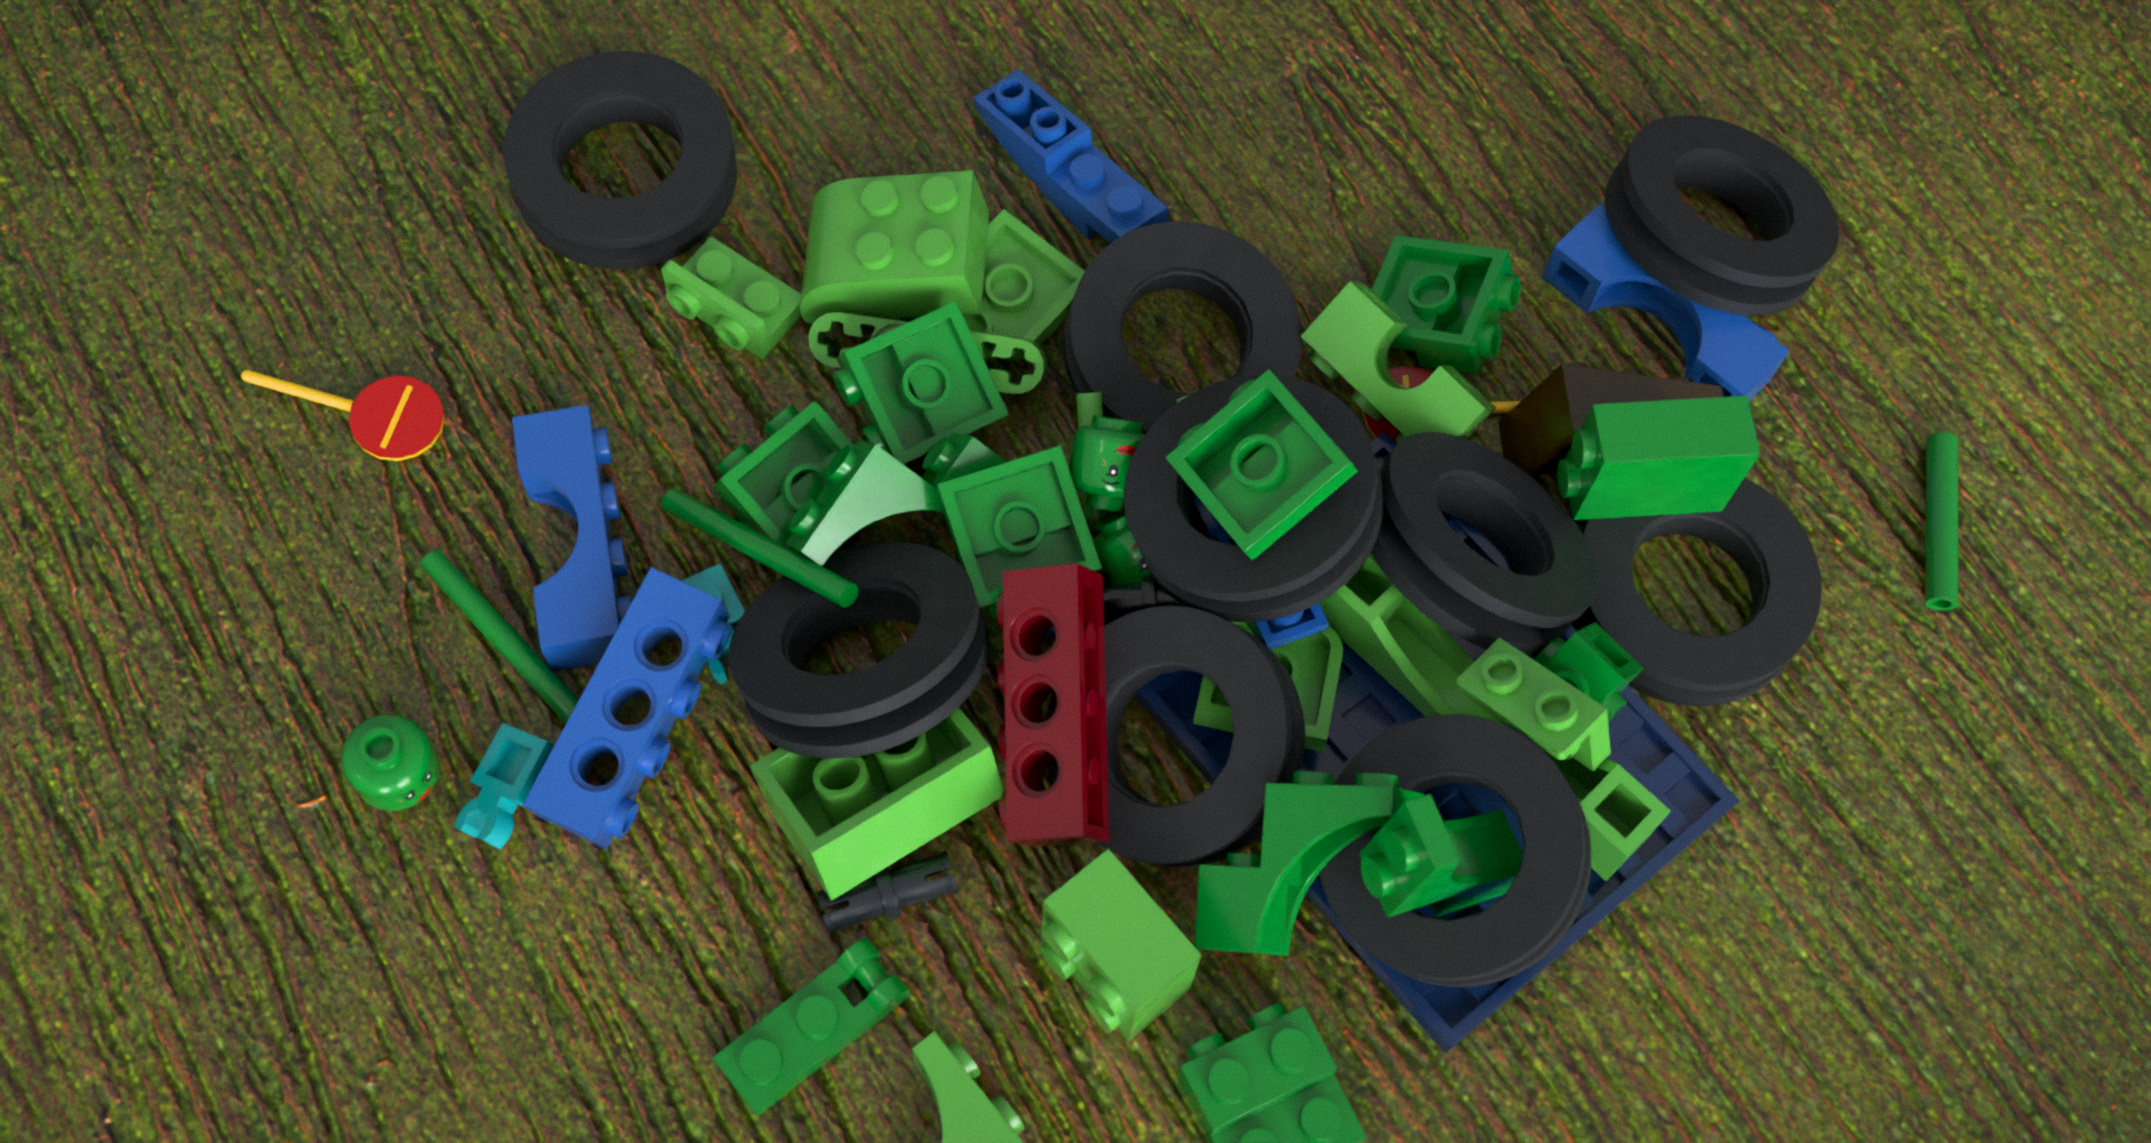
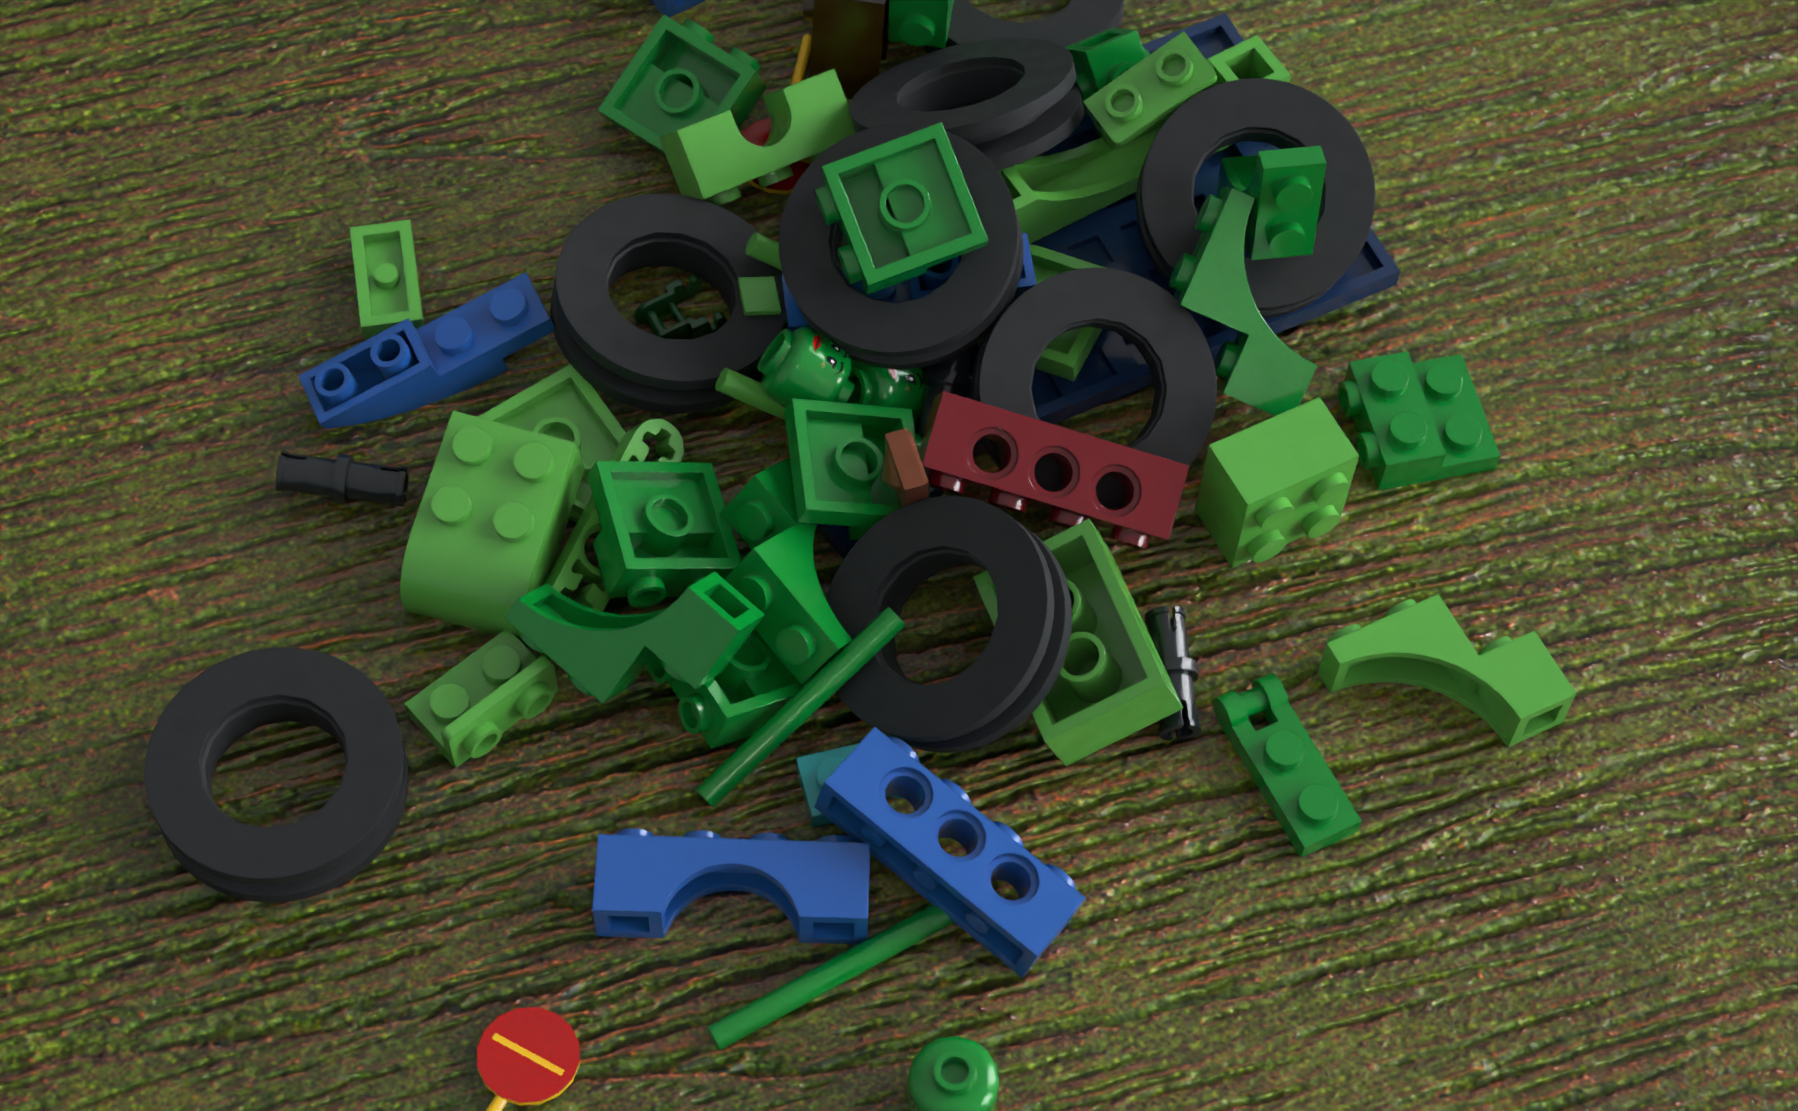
camera: 75 degrees left, 5 degrees down
teal plate [455,723,554,849] -> none
none -> black pin [276,451,409,507]
none -> bright green plate [350,220,424,341]
none -> green arch [504,572,765,703]
none -> dark green piece [633,274,727,339]
none -> copper tile [881,428,929,507]

